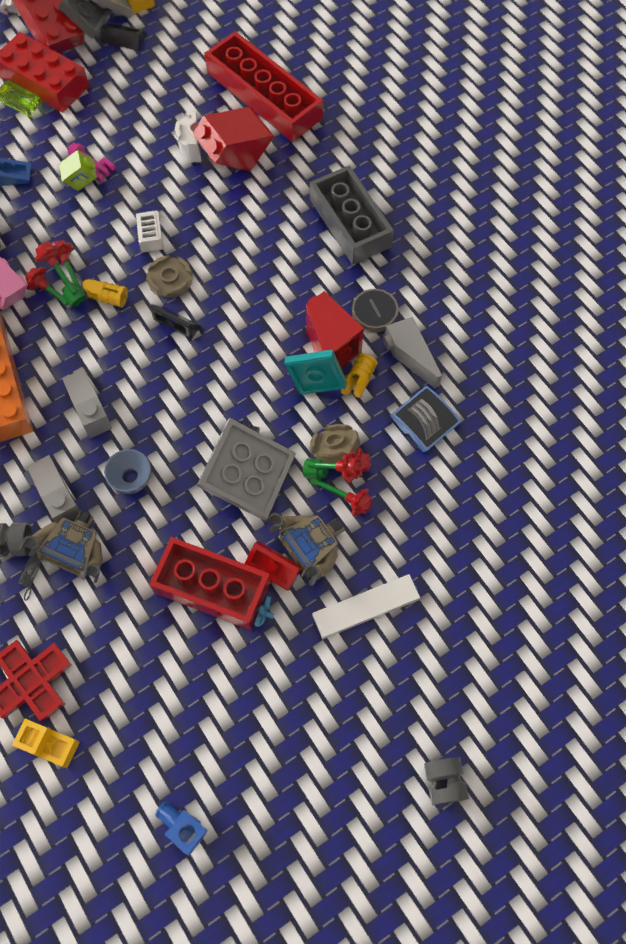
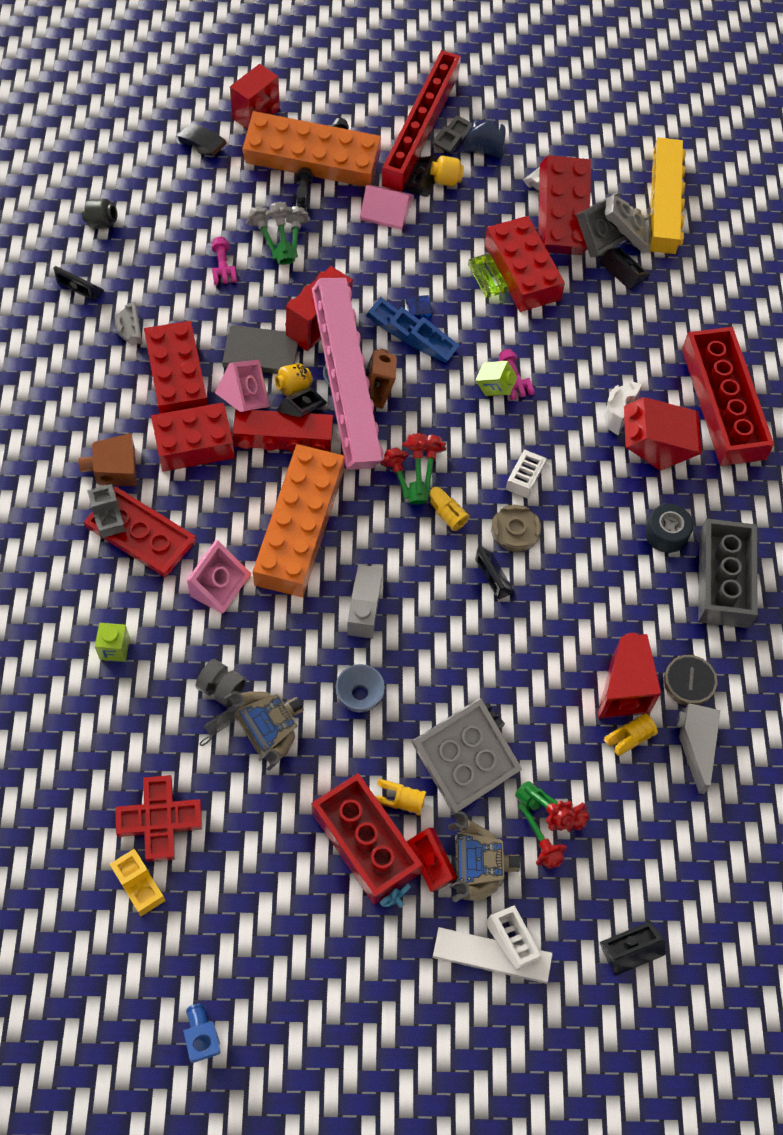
camera: 30 degrees right, 5 degrees down
light grey slope [27,455,80,522] -> none
teal tile [284,349,347,395] -> none
dark tan tile [310,424,360,463] -> none
slope [390,385,462,452] -> none
none -> yellow hinge [375,778,427,816]
none -> white slope [485,905,542,970]
none -> black slope [600,921,666,975]
none -> black wheel [645,504,693,553]

